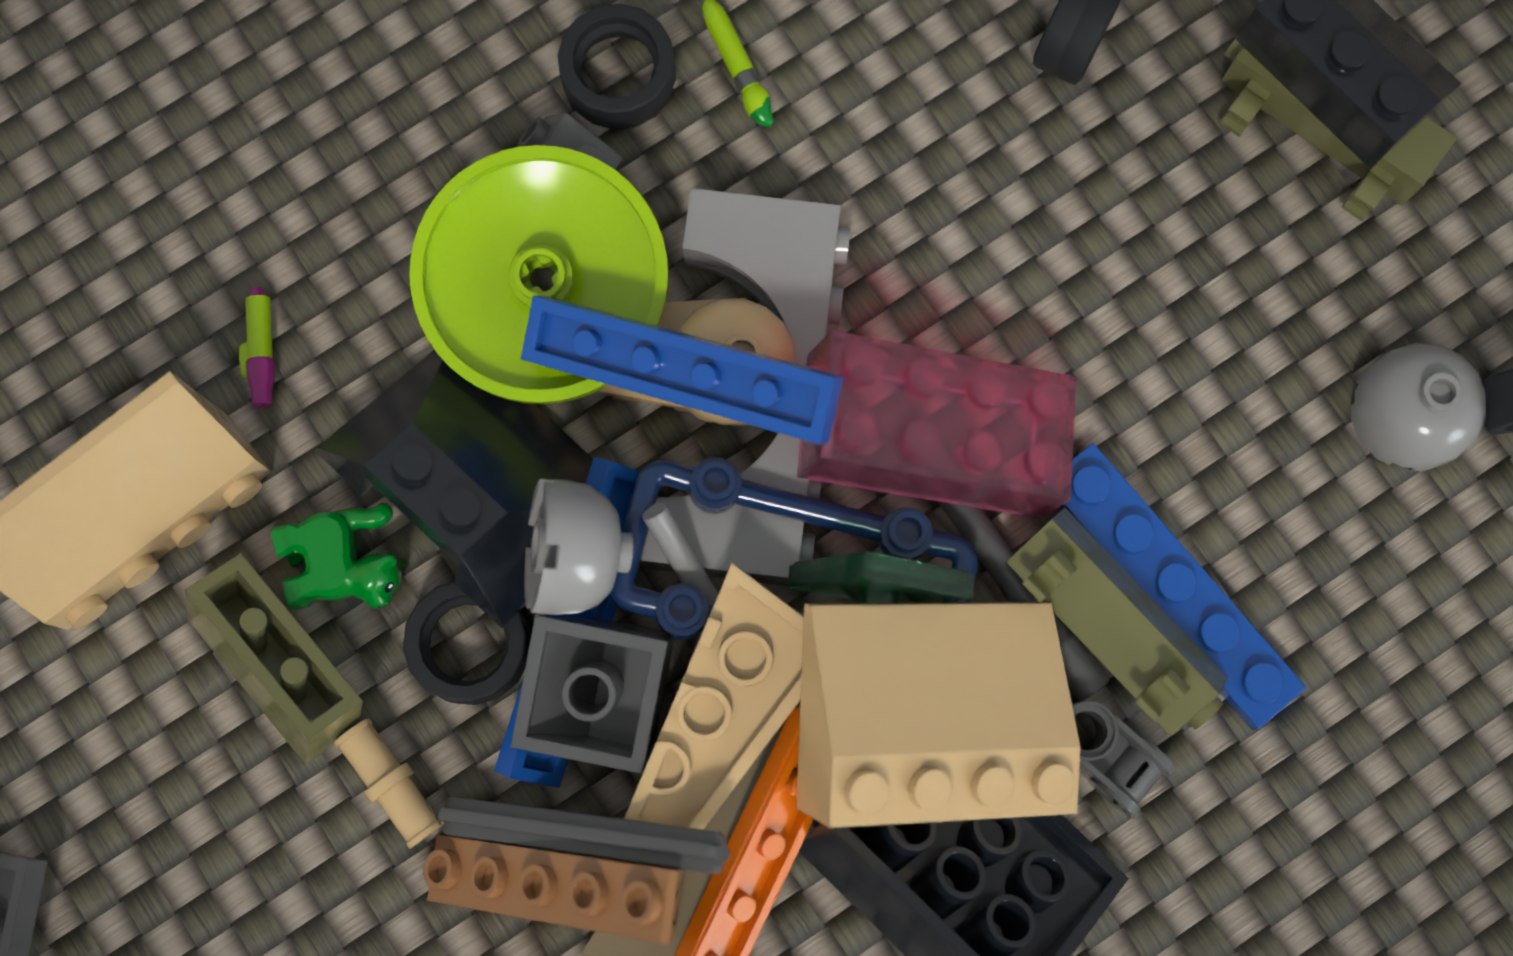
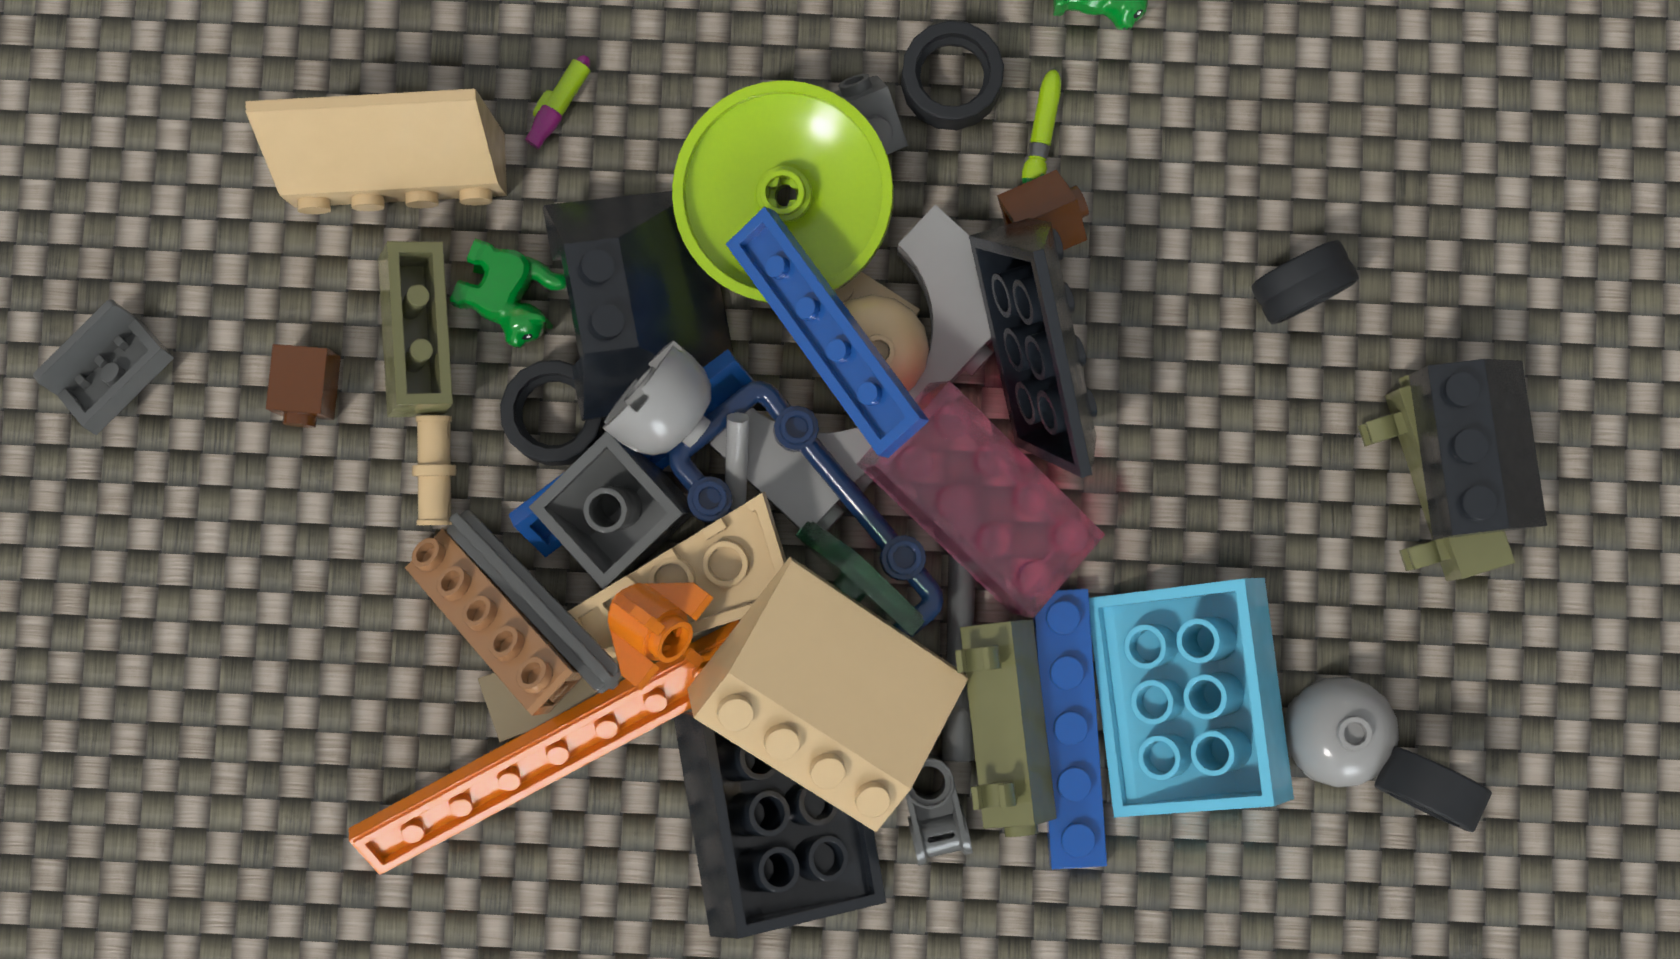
camera: 40 degrees right, 5 degrees up
none -> reddish brown brick [266,344,341,428]
none -> orange brick [607,582,714,691]
none -> black slope [969,218,1097,478]
none -> reddish brown brick [997,169,1089,250]
none -> medium azure slope [1089,578,1294,818]

